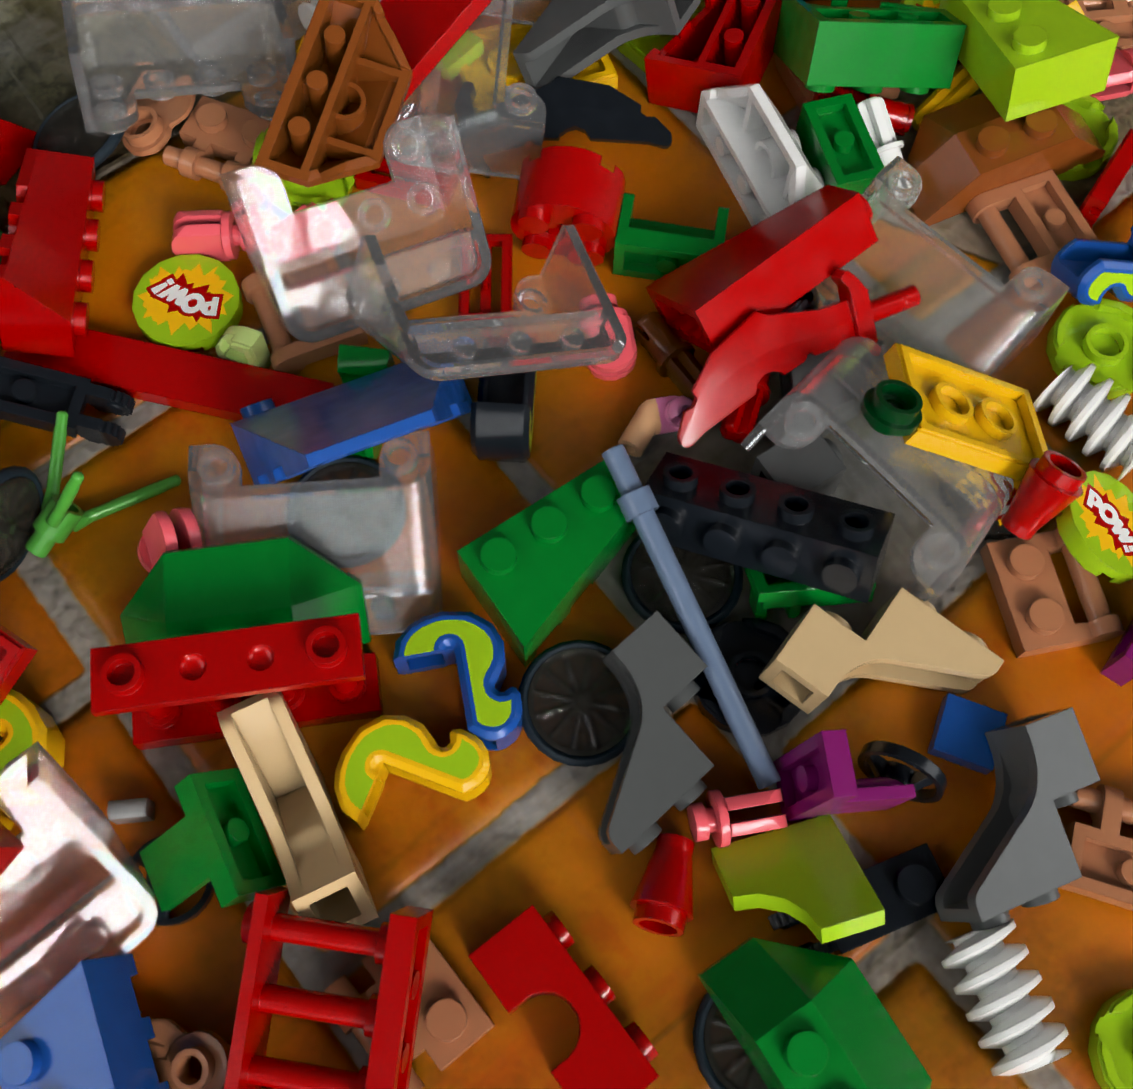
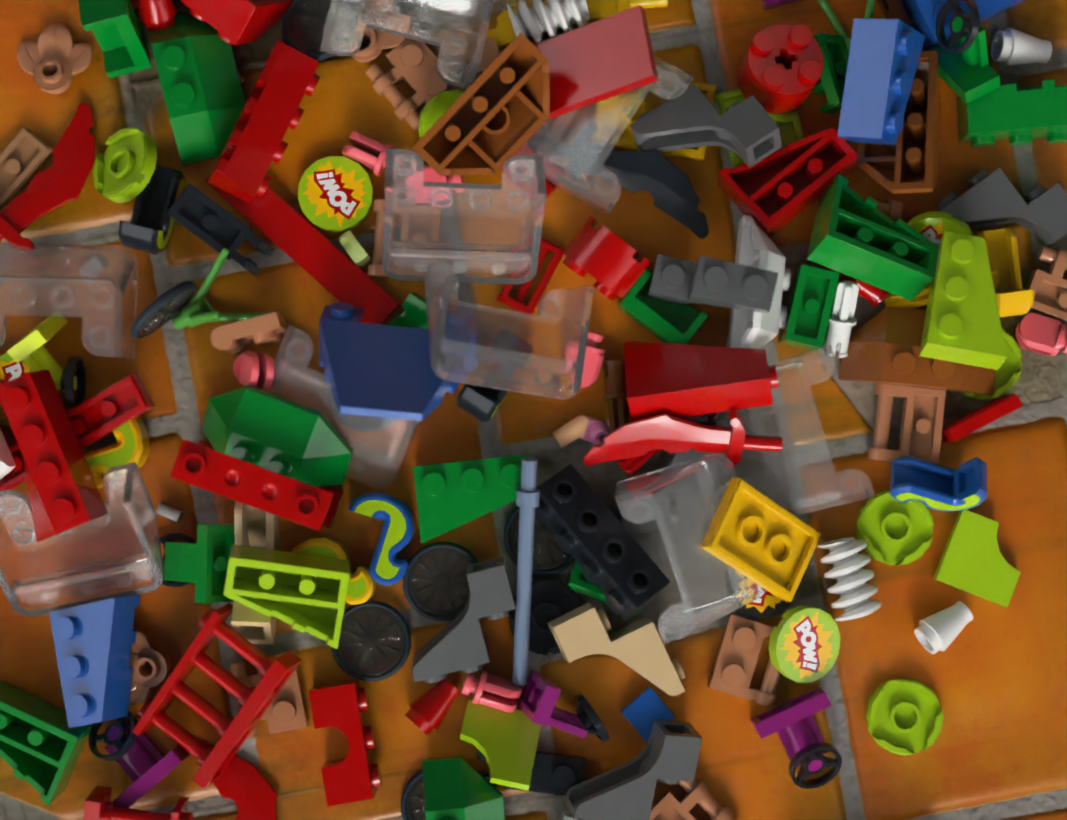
camera: 30 degrees right, 20 degrees up
dark green plate [860,379,923,436] -> none
red cone [1001,450,1087,540] -> none
none -> nougat plate [210,312,291,355]
none -> lime wedge [224,544,350,649]
none -> clear smoke wheel [331,600,411,681]
none -> dark grey arch [647,254,778,313]

